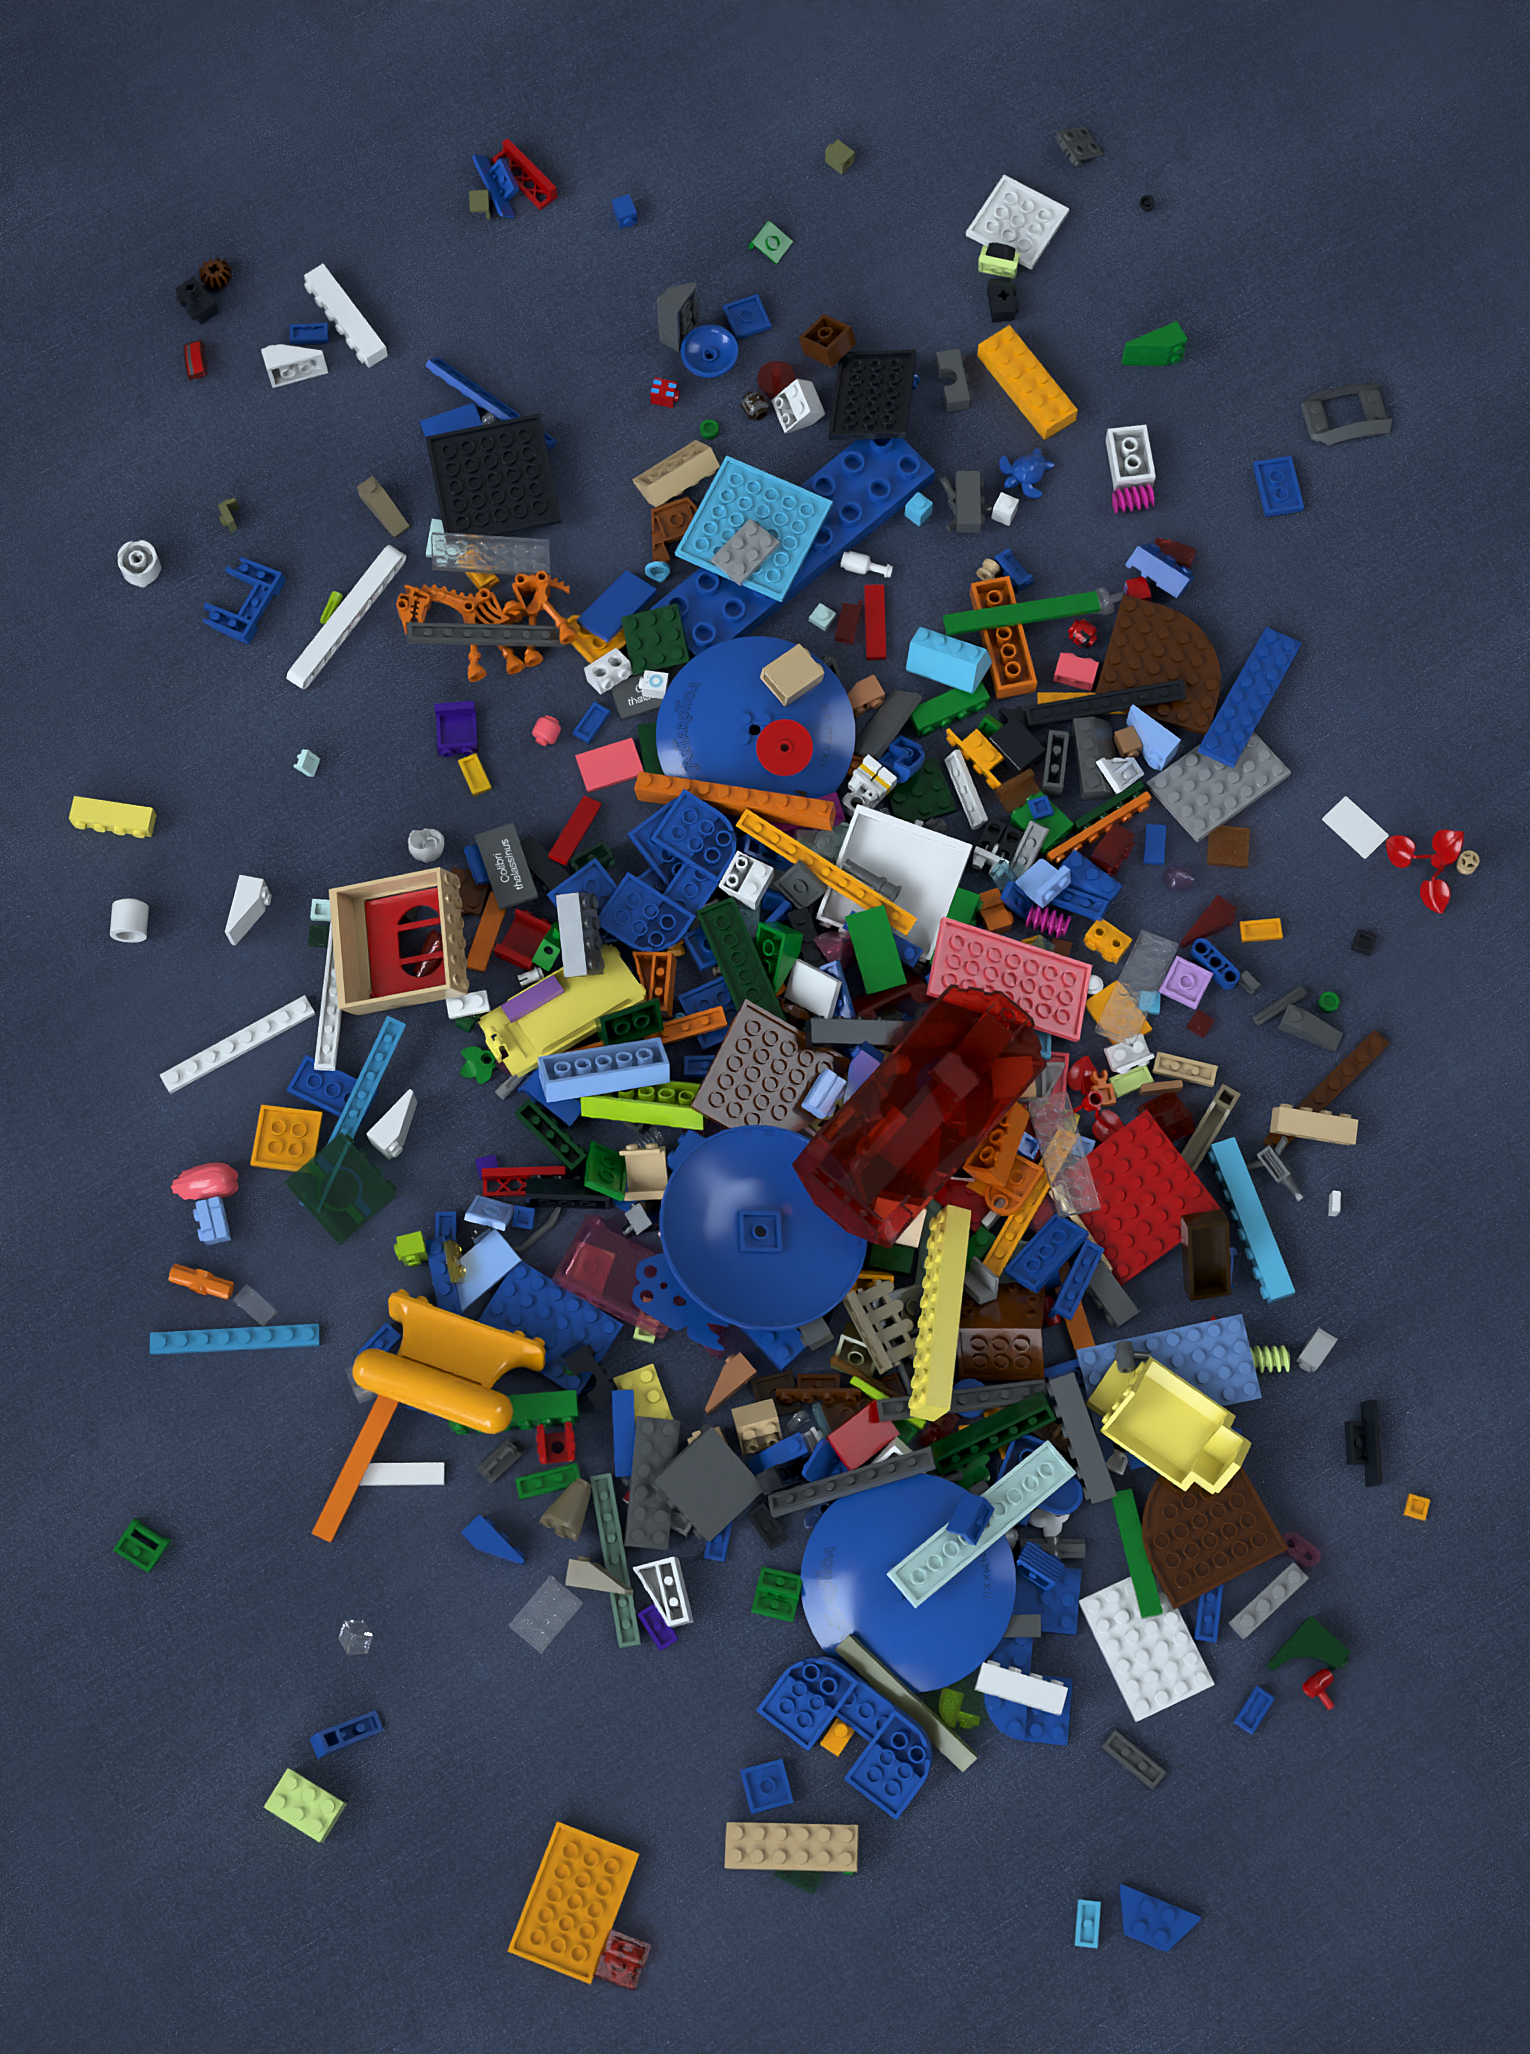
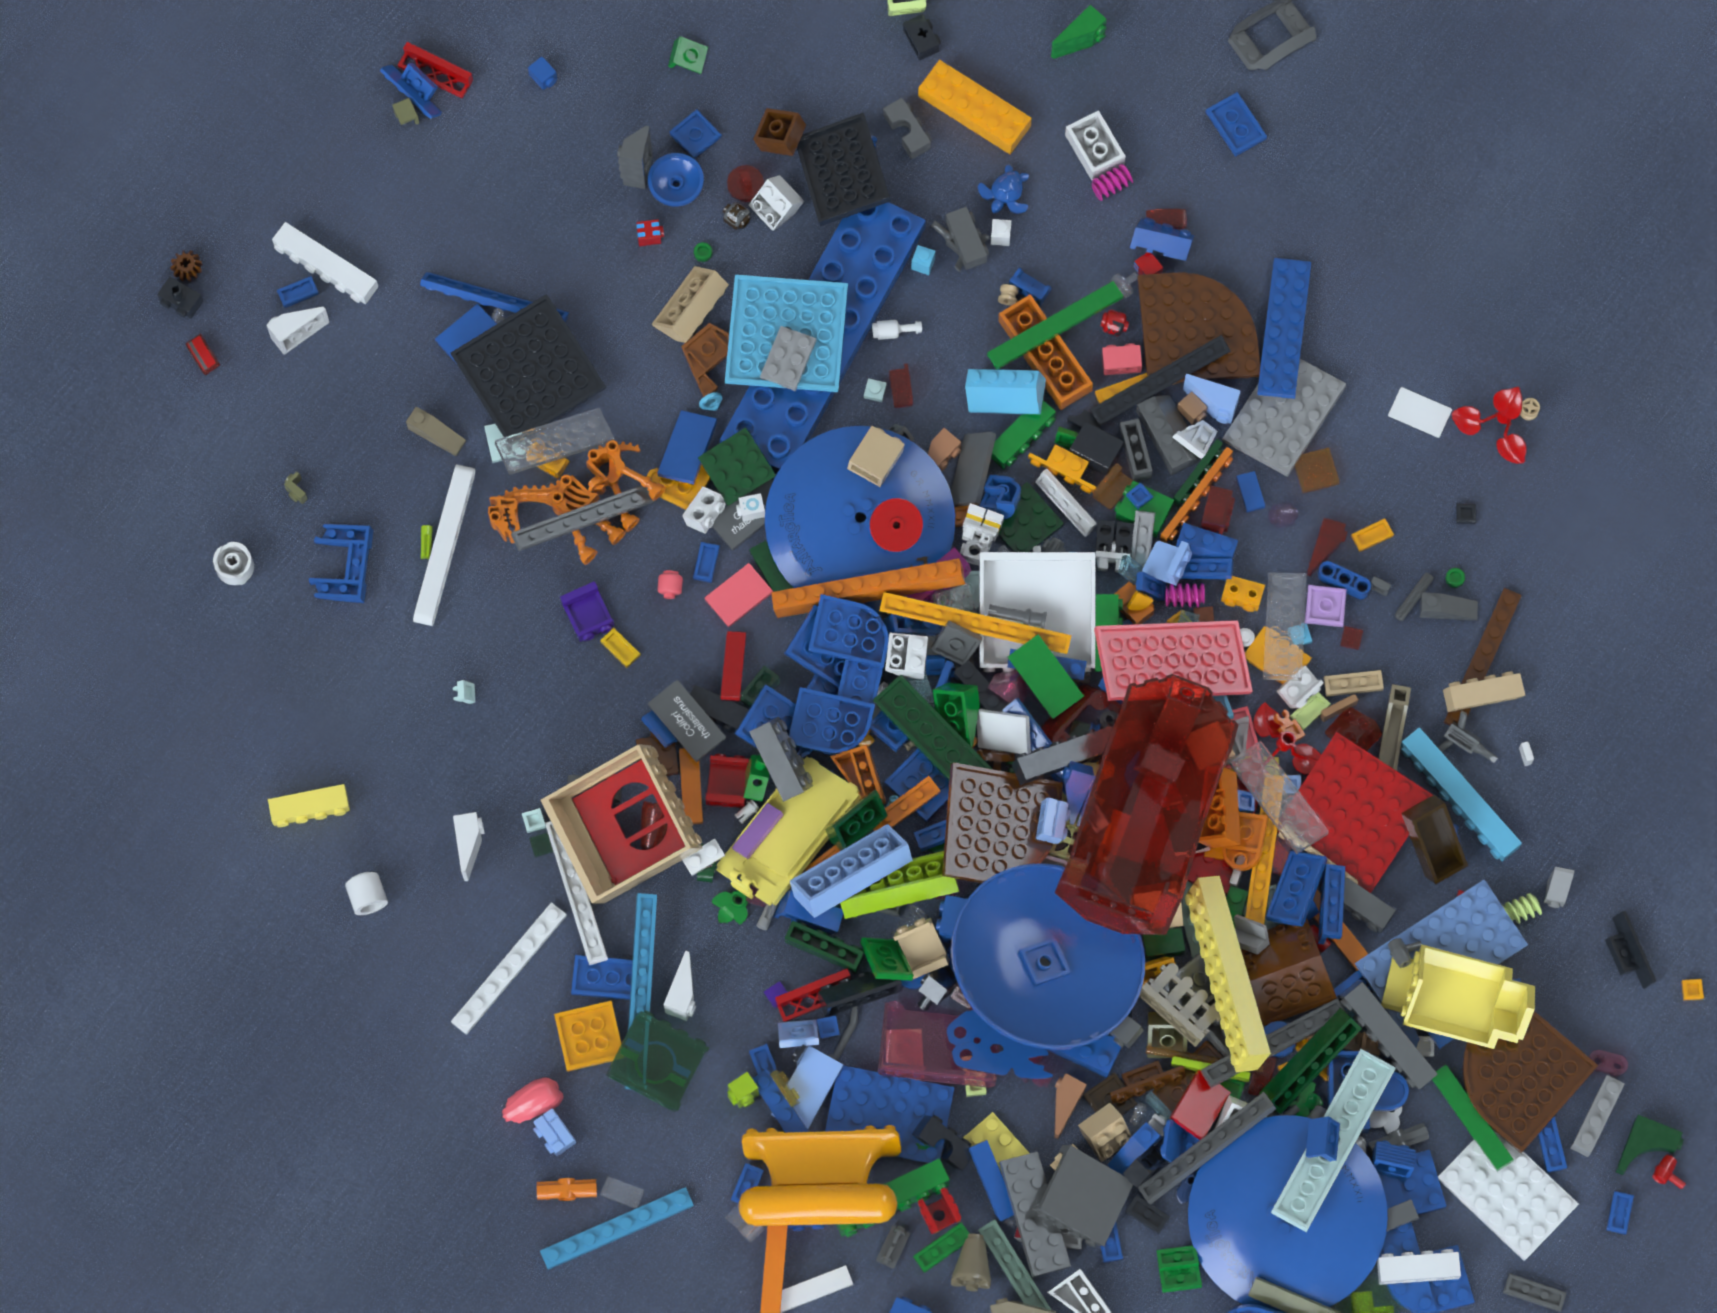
camera: 20 degrees left, 0 degrees up
white hair [408,829,445,863] -> none
red tile [864,585,886,660] -> none
none -> light orange tile [1127,590,1153,610]

